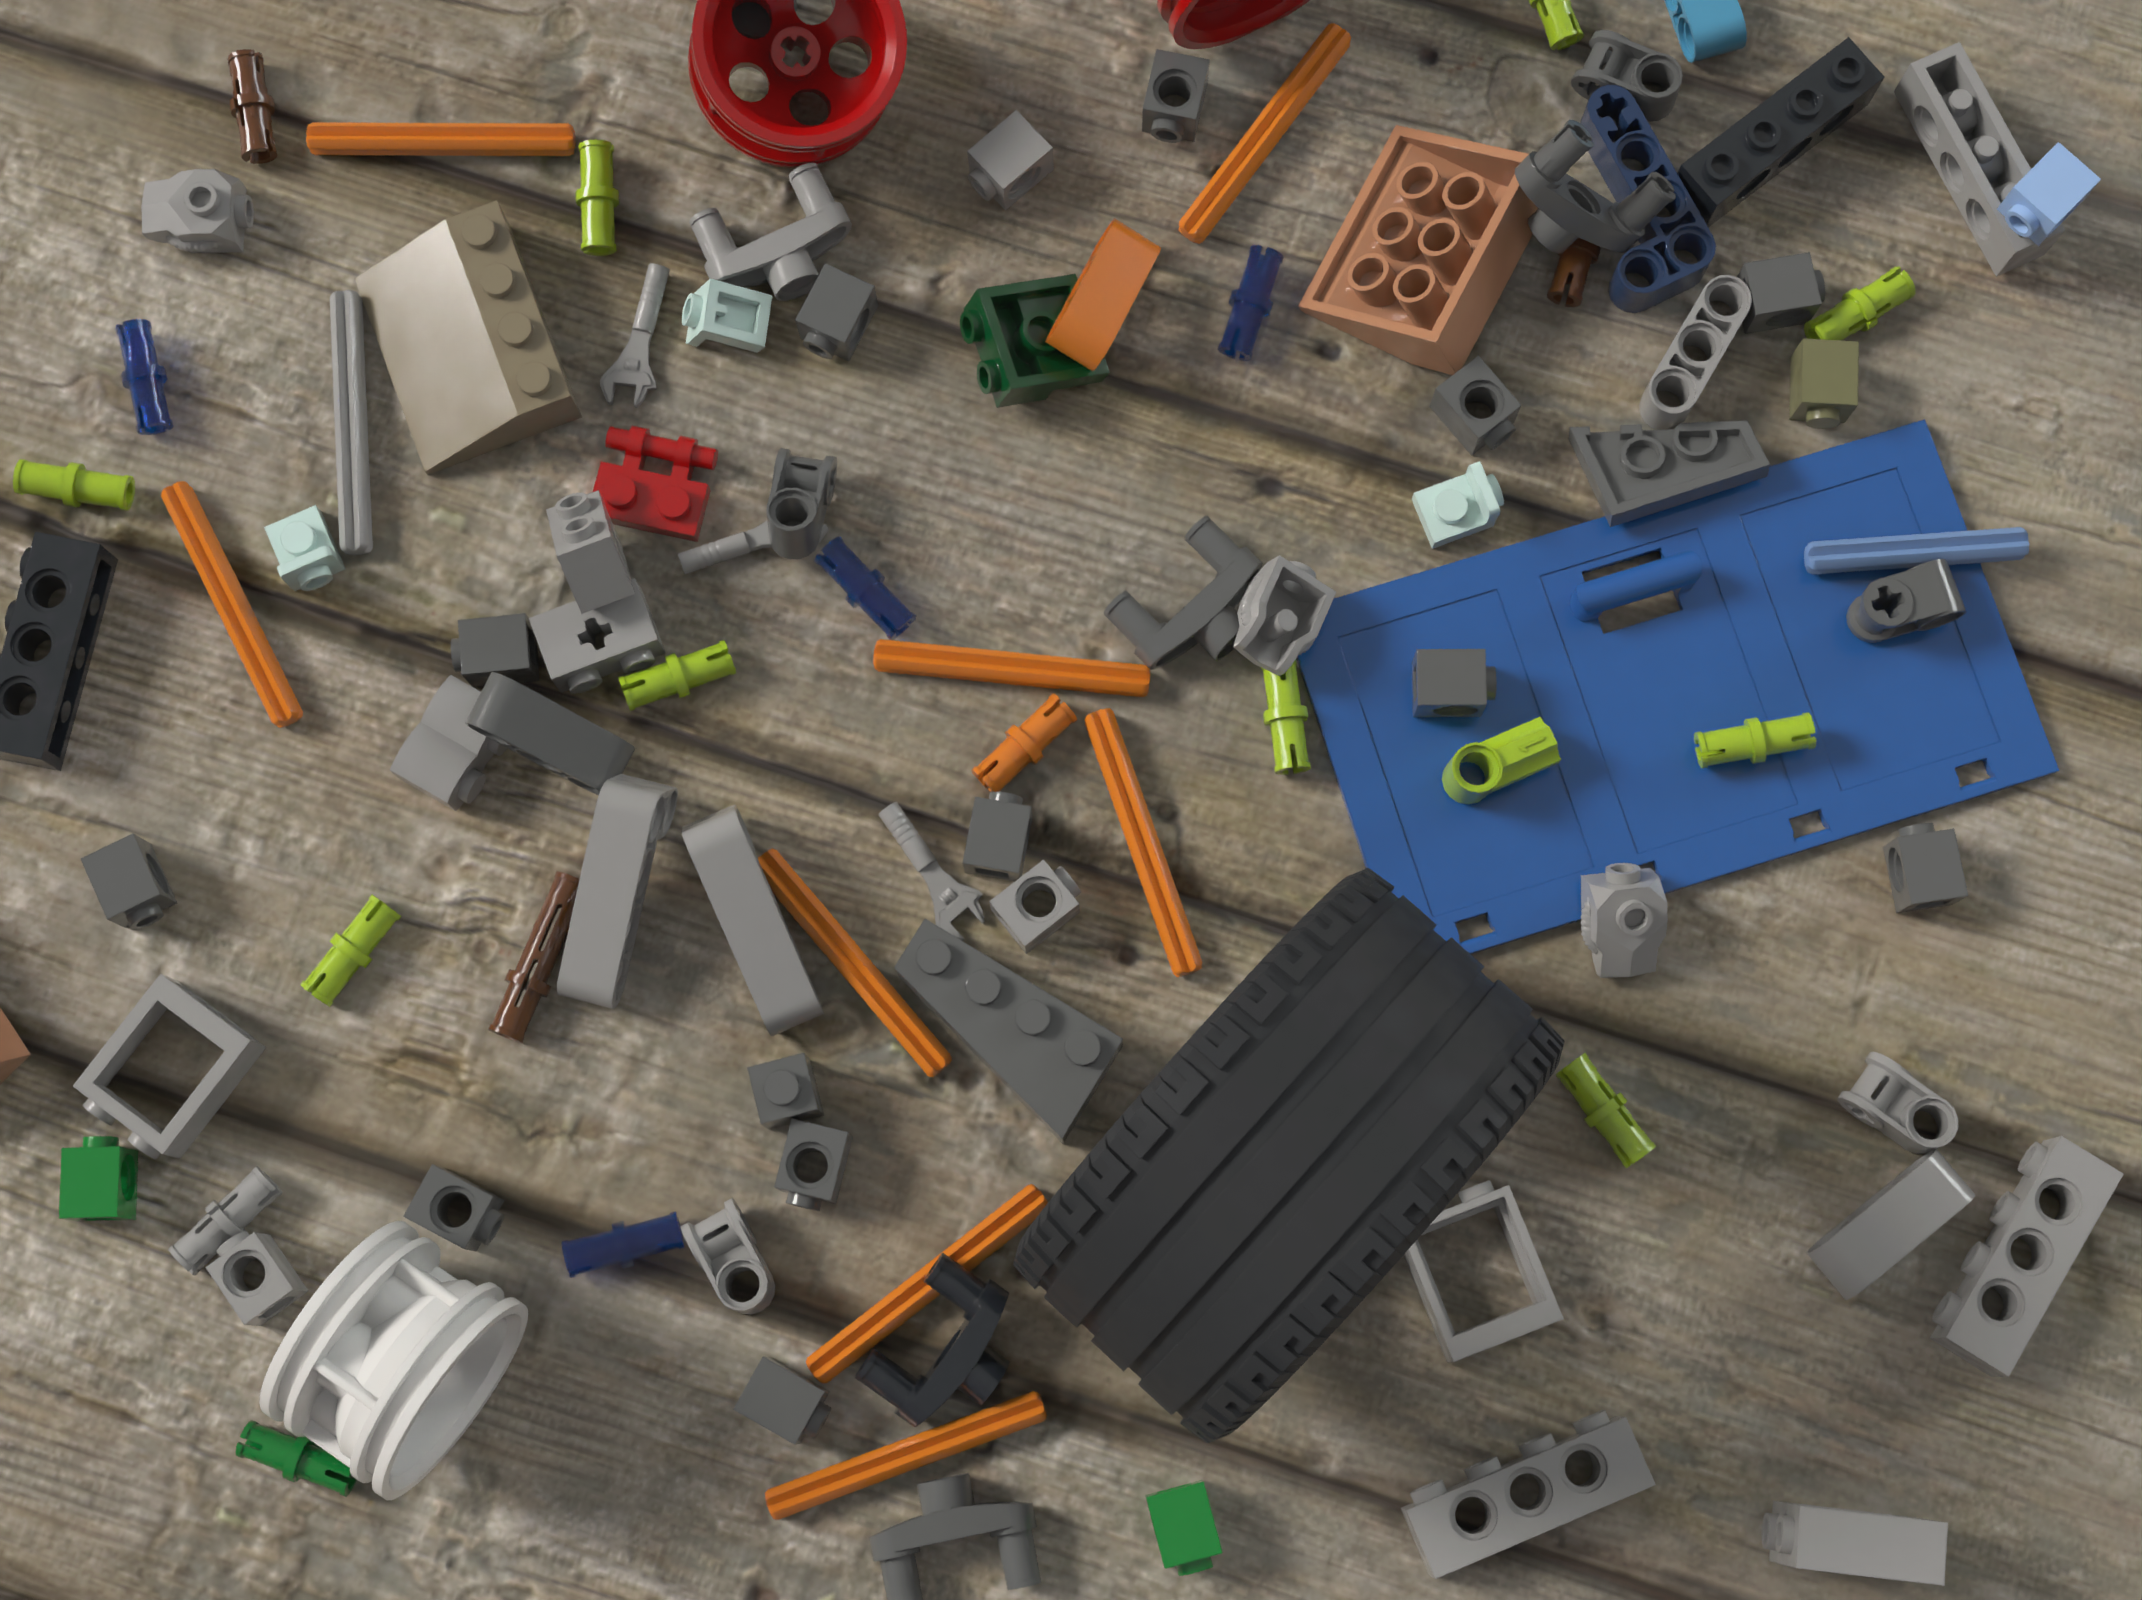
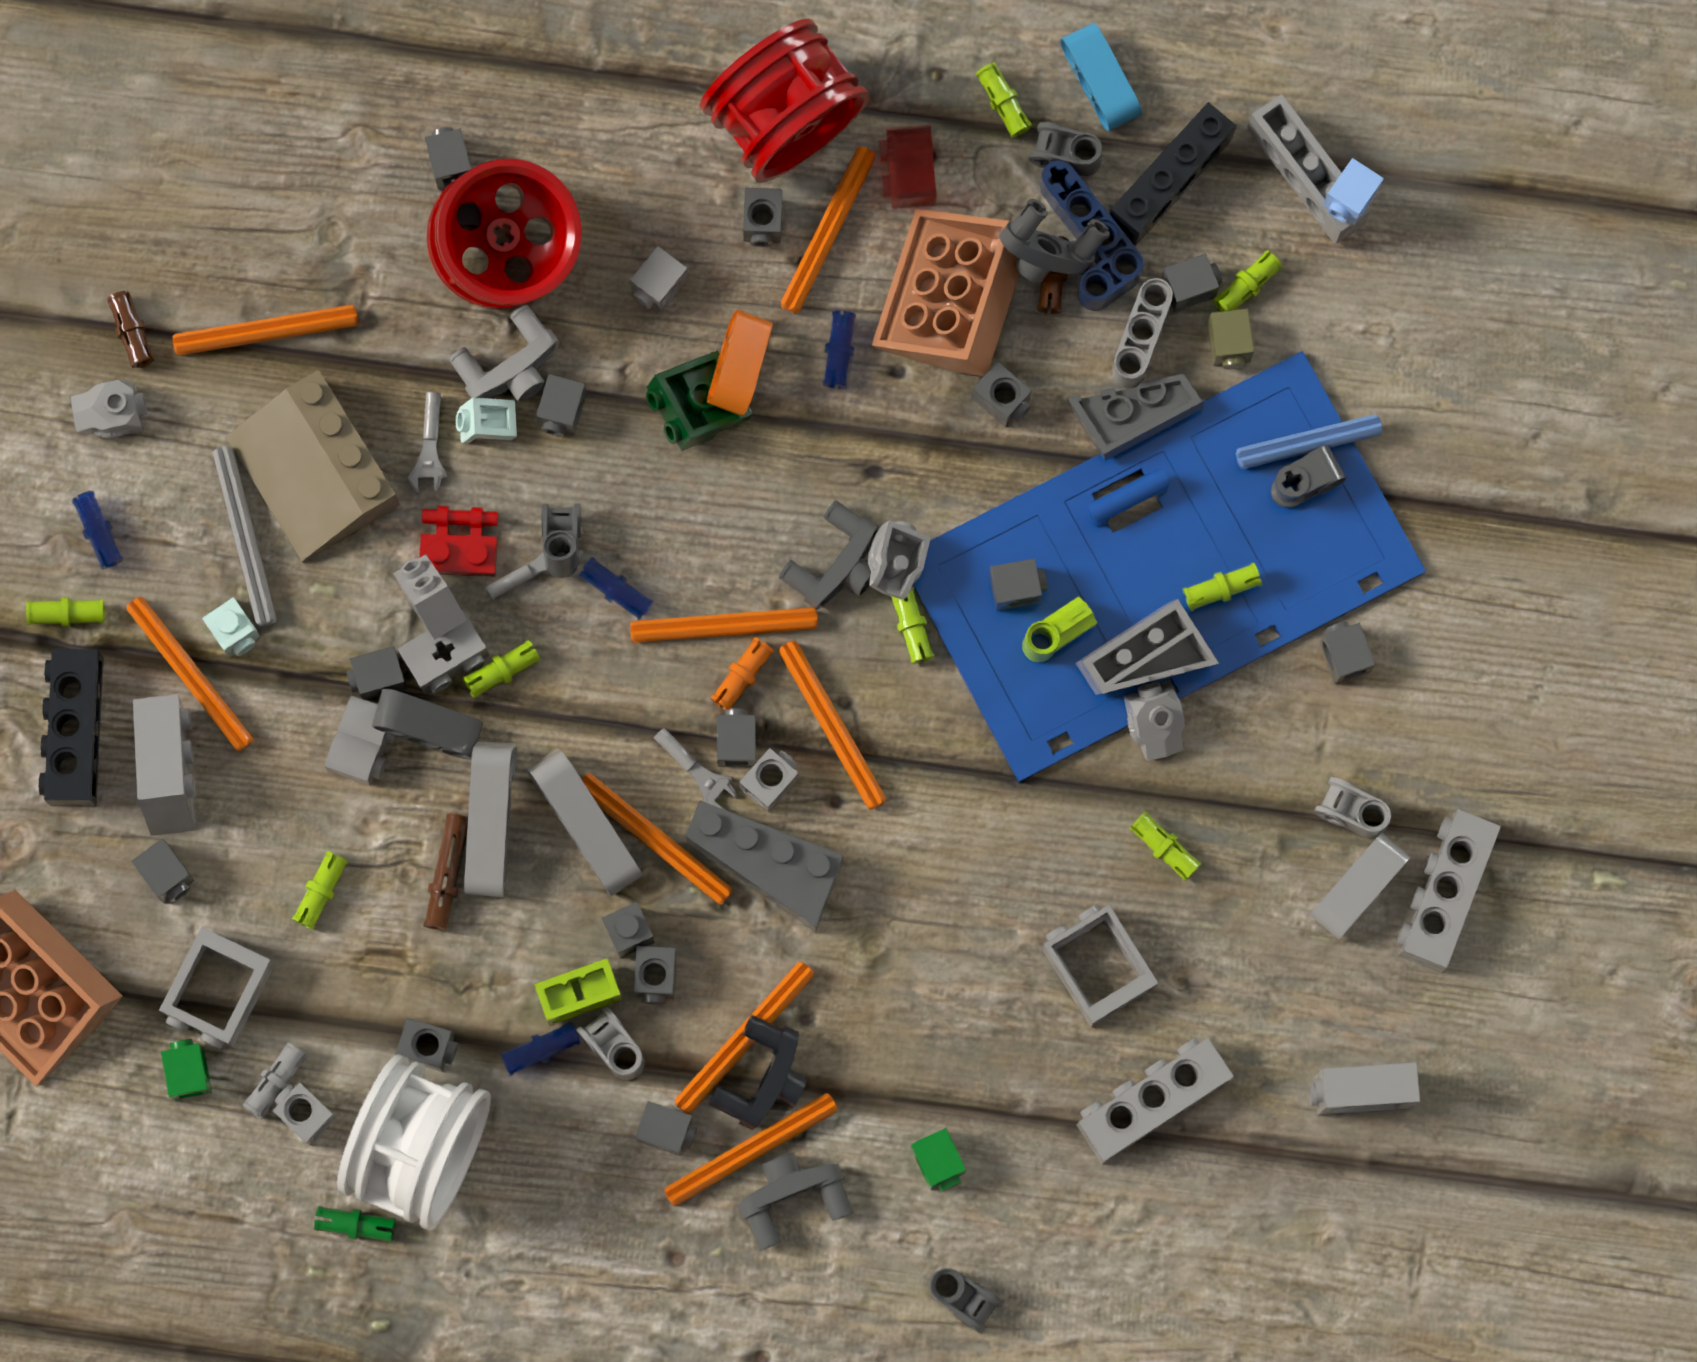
camera: 15 degrees left, 0 degrees up
lime pin [575,139,620,256] -> none
black tyre [1013,868,1565,1443] -> none
light aqua bracket [1412,461,1504,549] -> none
none -> light grey wedge [133,694,197,836]
none -> lime brick [534,958,622,1026]
none -> clear red brick [879,125,937,209]
none -> light grey wedge [1076,599,1219,695]

